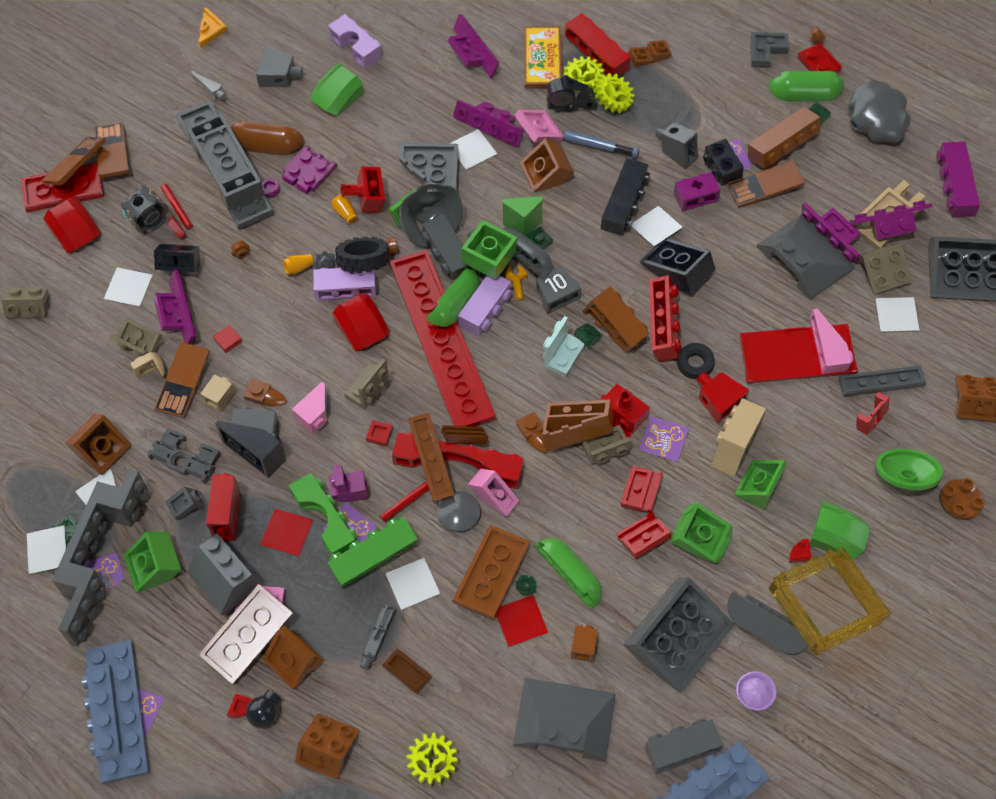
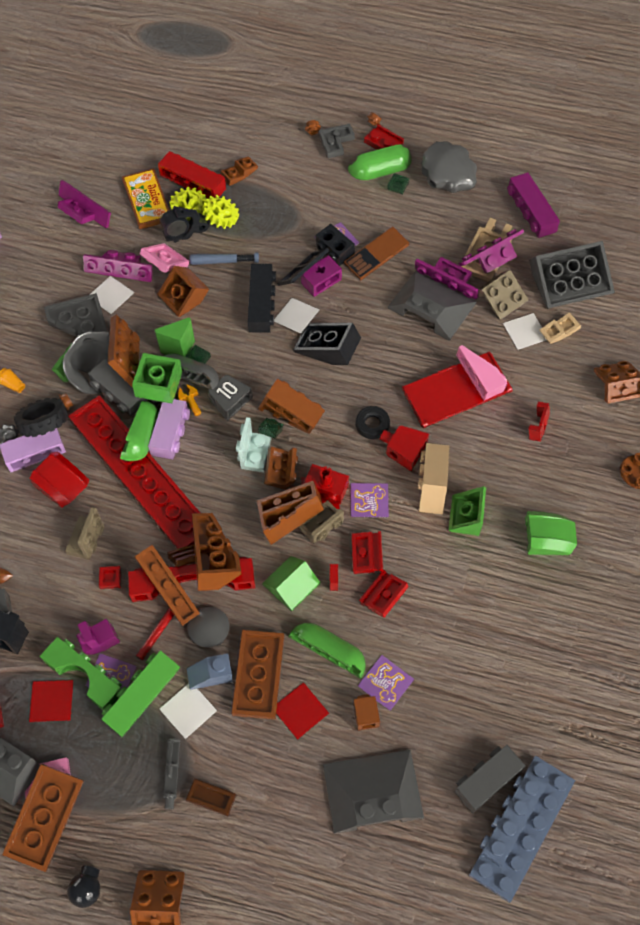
camera: 20 degrees left, 0 degrees up
red tile [227,693,253,718] -> none
dark orange bracket [262,625,324,690] -> none
bright pink slope [292,382,327,434] -> none
red brick [340,166,385,213] -> none
neon yellow gear [406,733,458,786] -> none
bright pink slope [468,469,519,516] -> none
clear green plate [515,575,537,596] -> none
dark orange plate [516,412,548,453] -> none
dark grey slope [623,577,735,692] -> none
red brick [649,276,682,362] -> none
dark grey torso [656,123,698,169] -> none
bright green slope [671,502,732,563] -> none
dark grey brick [727,591,813,654] -> none
lavender hat [736,671,777,711] -> none
dark orange brick [747,107,820,169] -> none
clear yellow window [769,547,891,656] -> none
red tile [789,538,812,563] -> none
dark grey tile [838,365,926,397] -> none
bright green dish [876,449,943,491] -> none
none -> dark orange plate [107,314,140,387]
none -> sand blue slope [187,654,233,690]
none -> dark orange wedge [192,513,241,591]
none -> slope [262,556,320,612]
none -> dark orange bracket [264,446,298,490]
none -> black window [277,248,329,286]
none -> dark orange plate [305,120,321,135]
none -> red tile [330,564,338,591]
none -> medium lavender sticker [358,655,414,711]
none -> tan slope [539,312,581,344]

